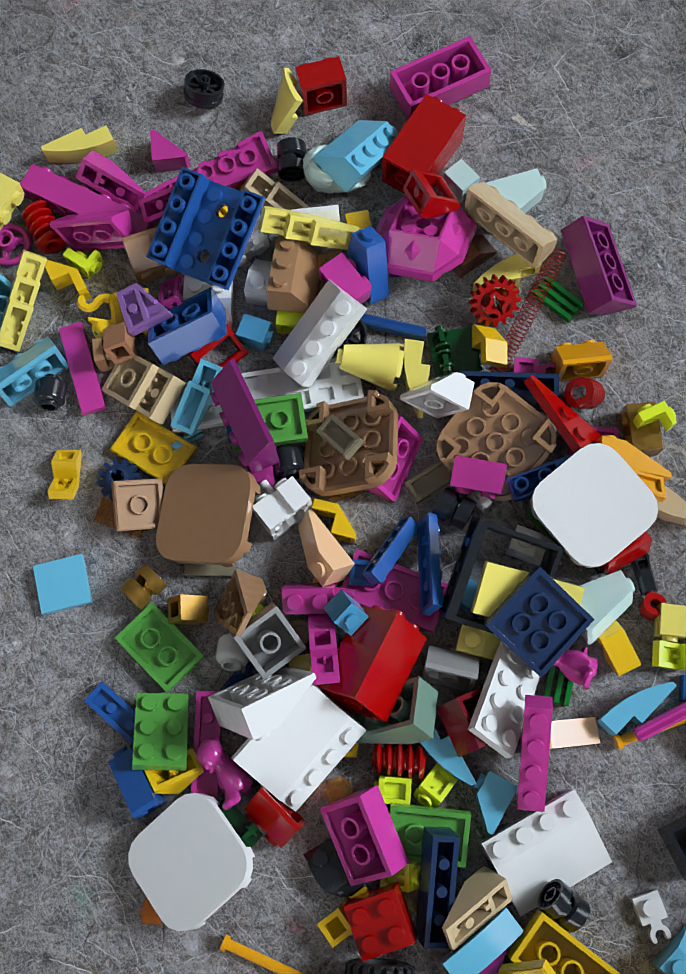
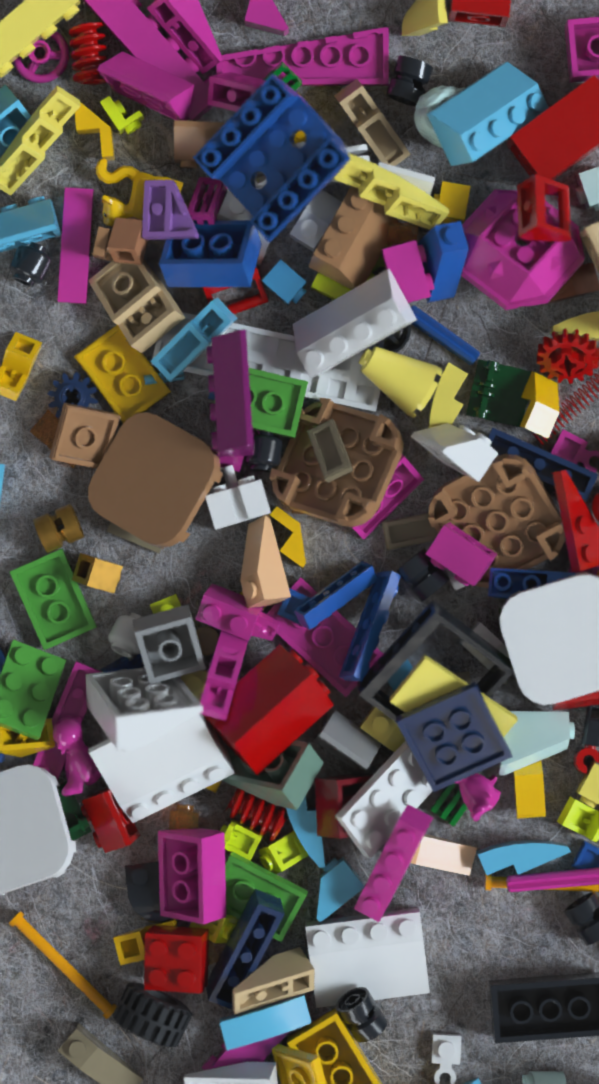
camera: 15 degrees right, 15 degrees up
medium nougat wedge [214,568,267,637] -> none
dark azure brick [324,589,369,636] -> none

